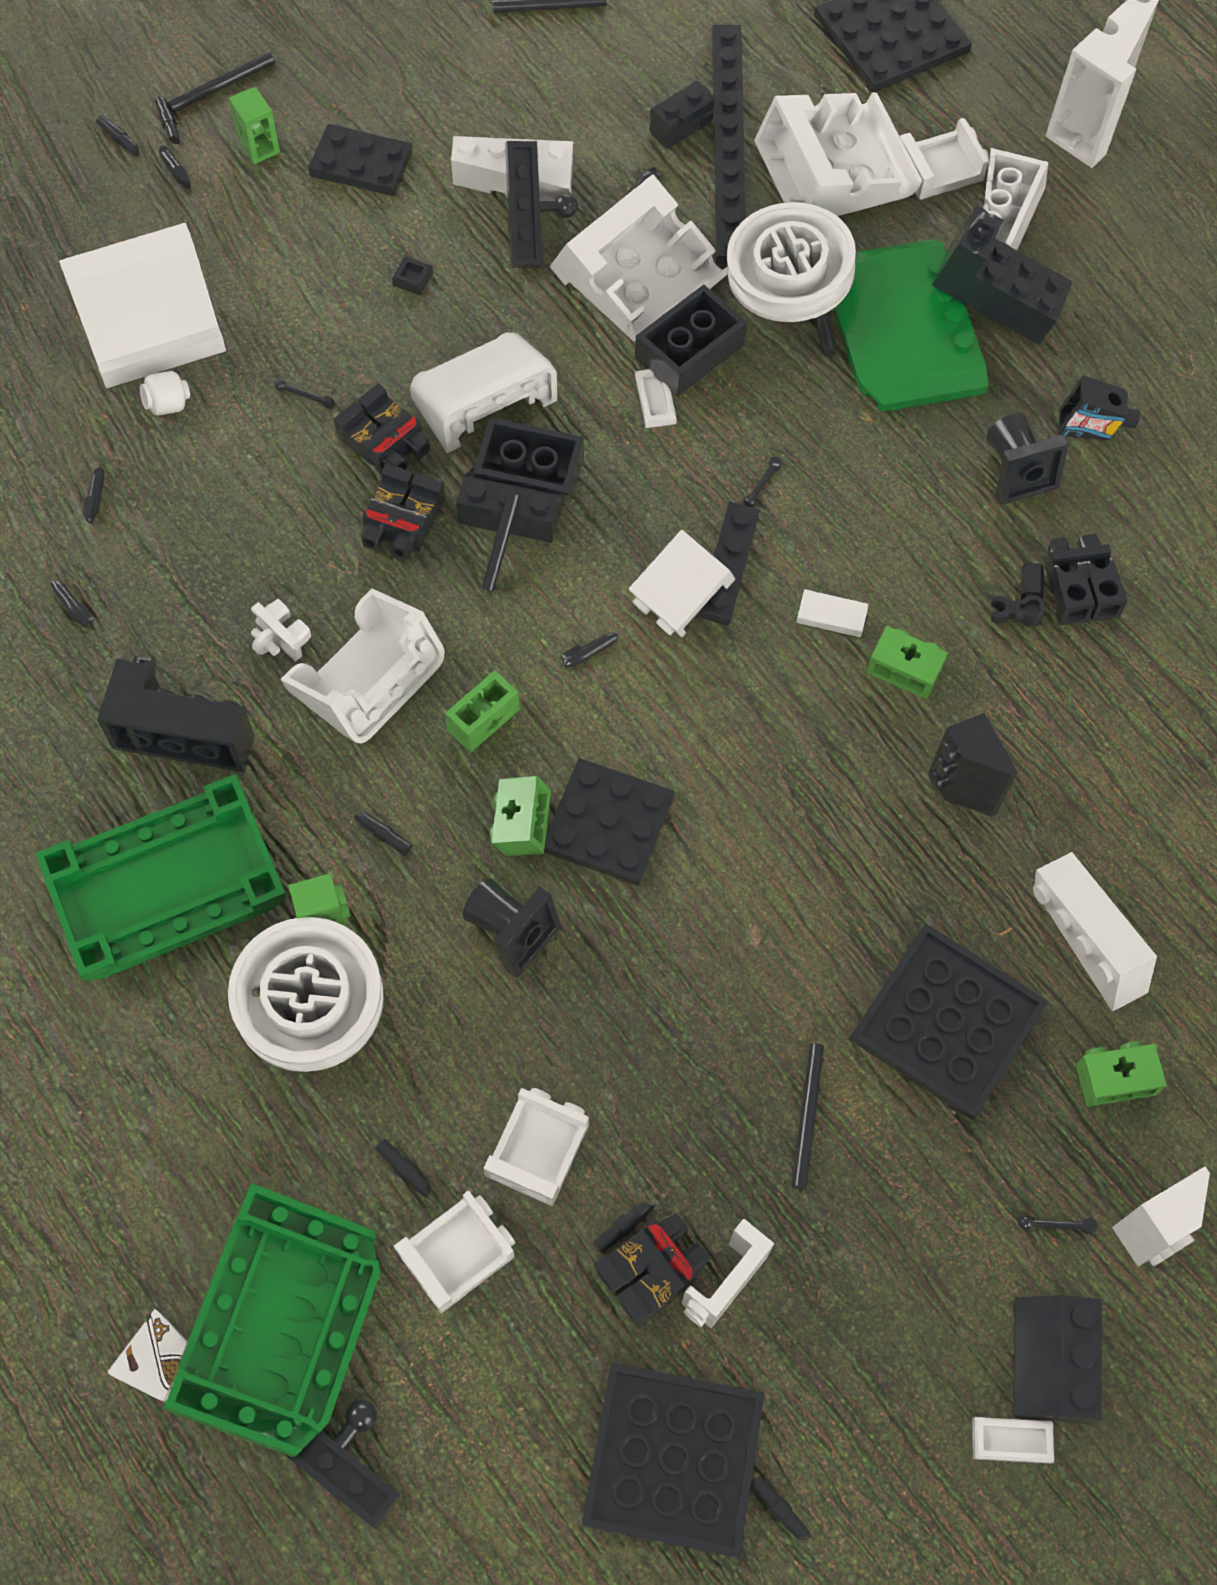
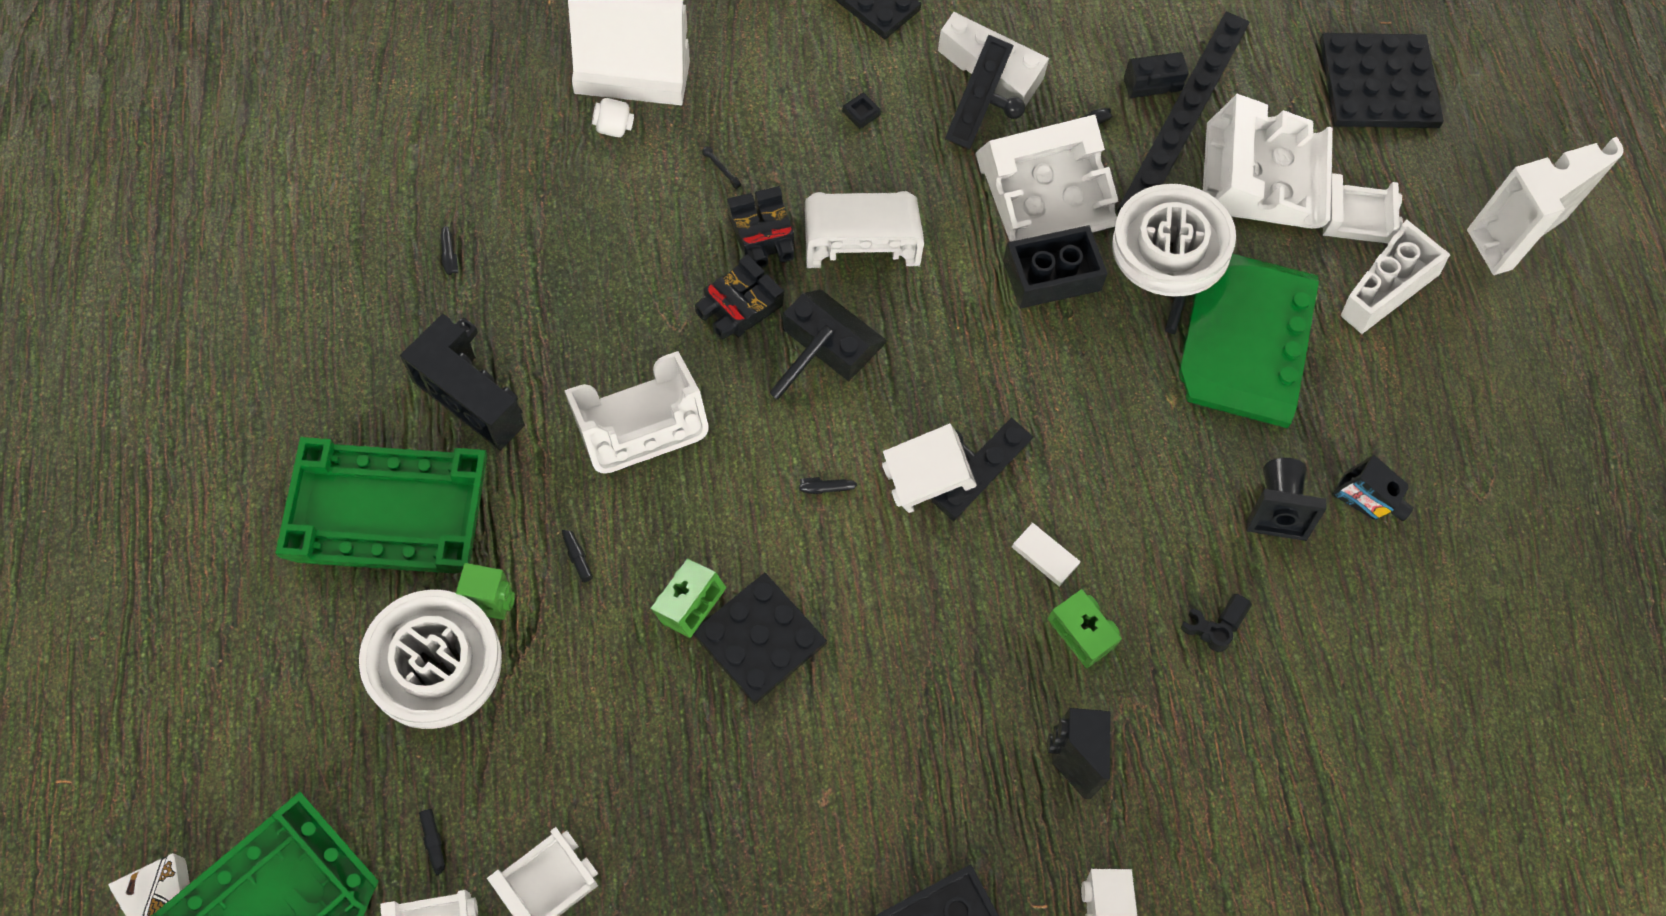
camera: 25 degrees right, 0 degrees up
black piece [83,467,104,523] -> none
white hips [251,599,311,662] -> none
bright green brick [445,670,520,753] -> none
black plant [463,879,561,978] -> none
black slope [473,417,584,496] -> none
white tile [635,370,677,428] -> none
black hinge [743,457,782,508] -> none
black hinge [932,204,1072,345] -> none
black hips [1045,533,1128,625] -> none

